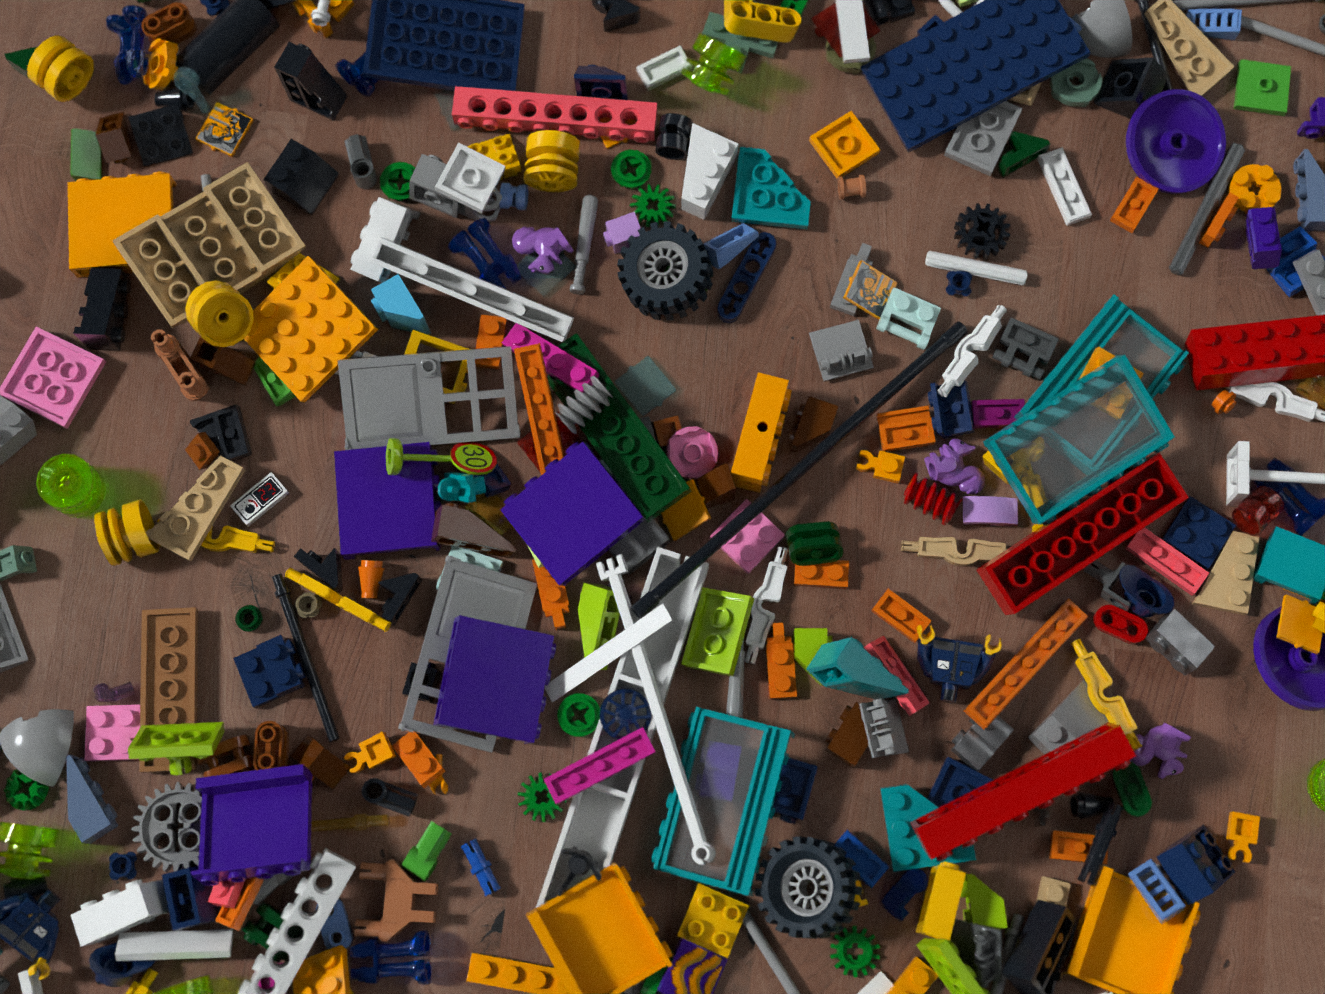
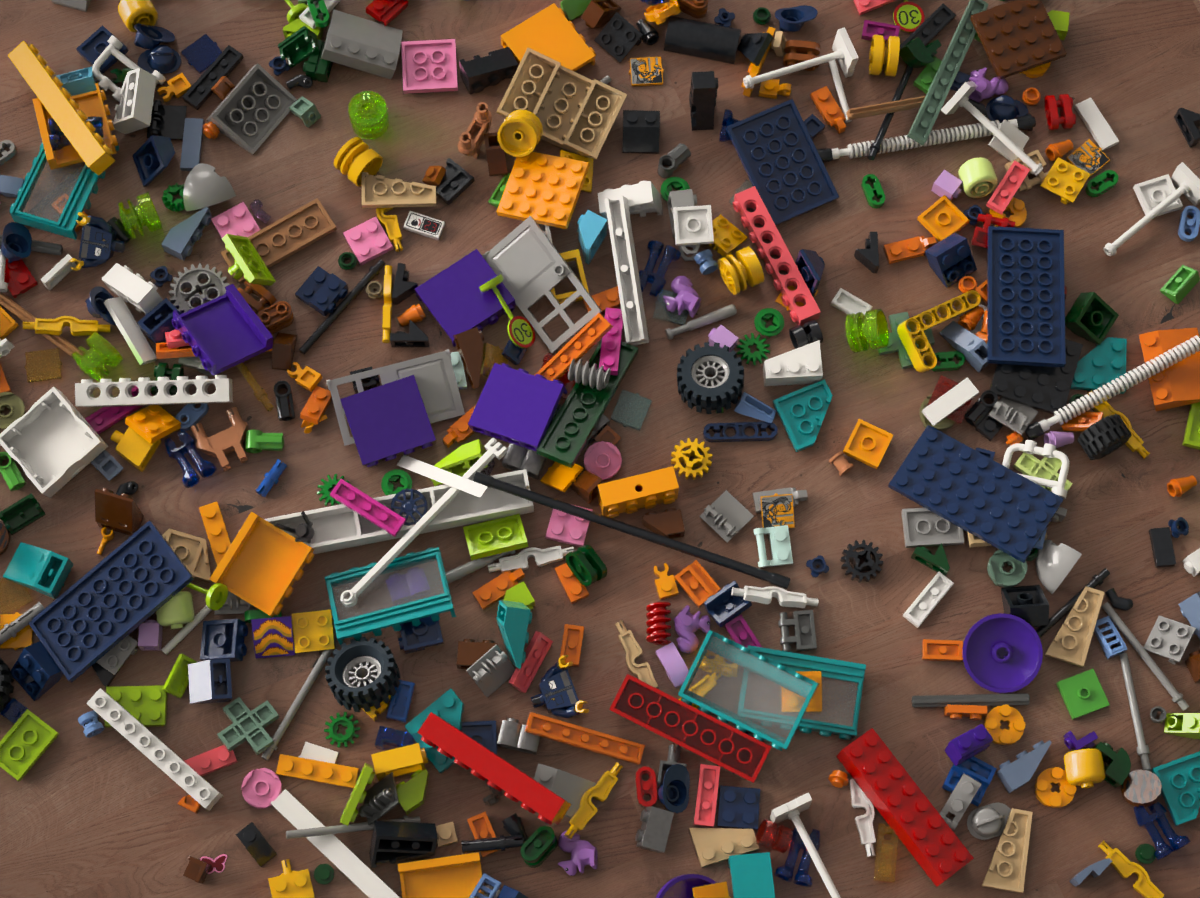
camera: 55 degrees right, 5 degrees down
clear light blue plate [174,67,211,114] -> none
teal hips [438,472,486,503] -> none
white axle [925,251,1027,285] -> none
none -> bright pink plate [343,217,393,266]
none -> yellow gear [671,438,712,480]

